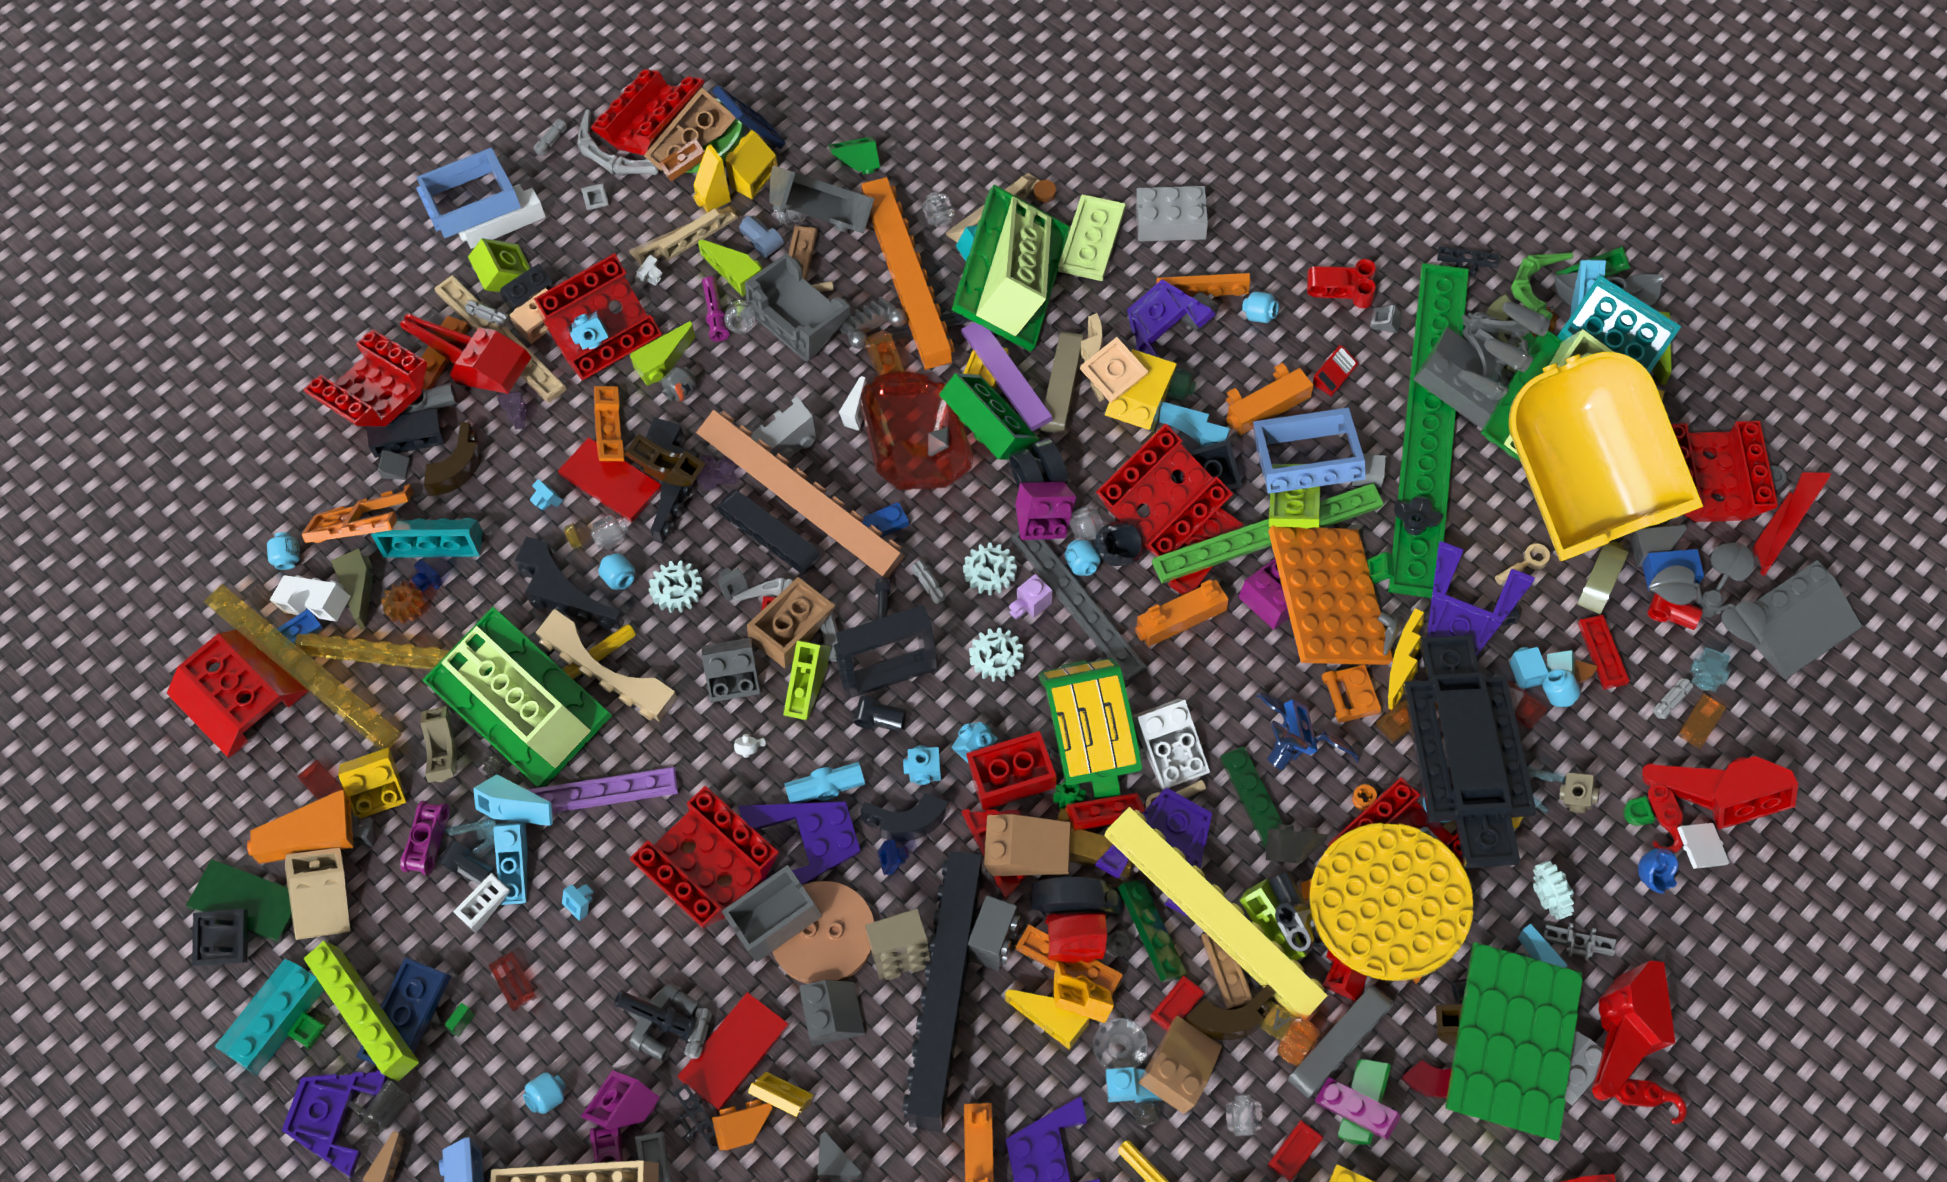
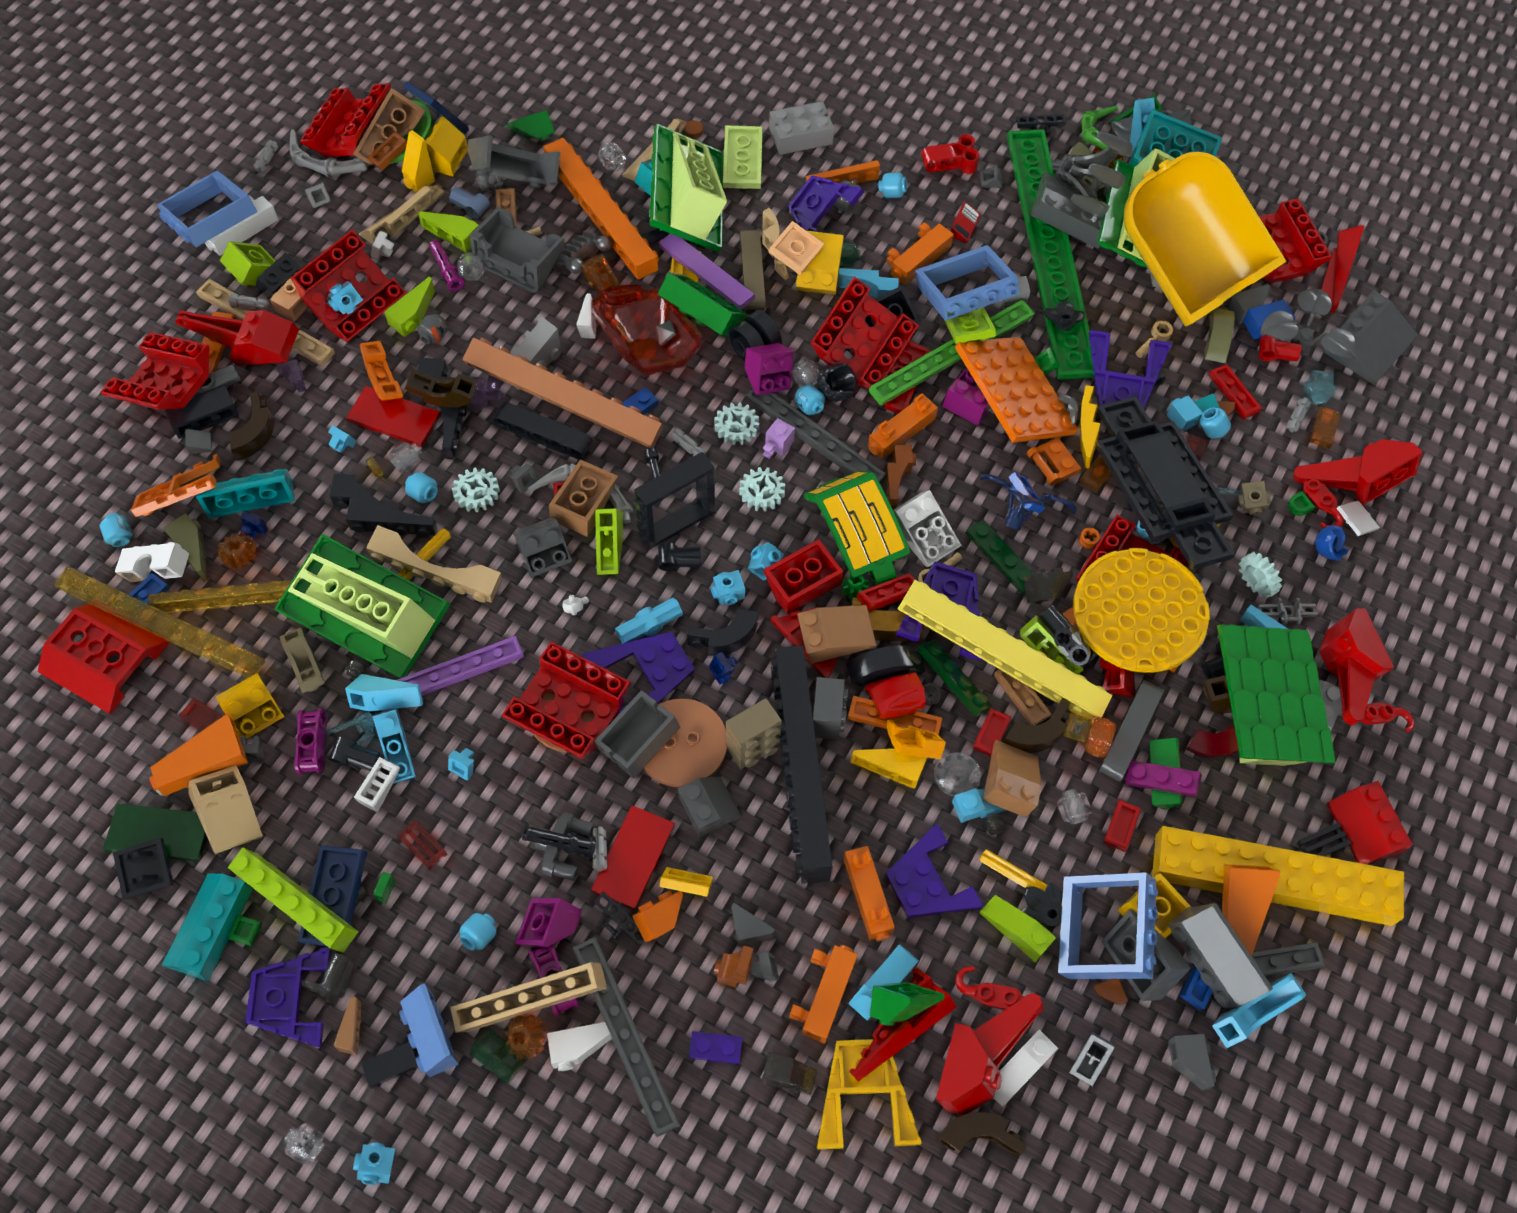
camera: 20 degrees left, 0 degrees up
none -> dark orange slope [886,445,916,510]

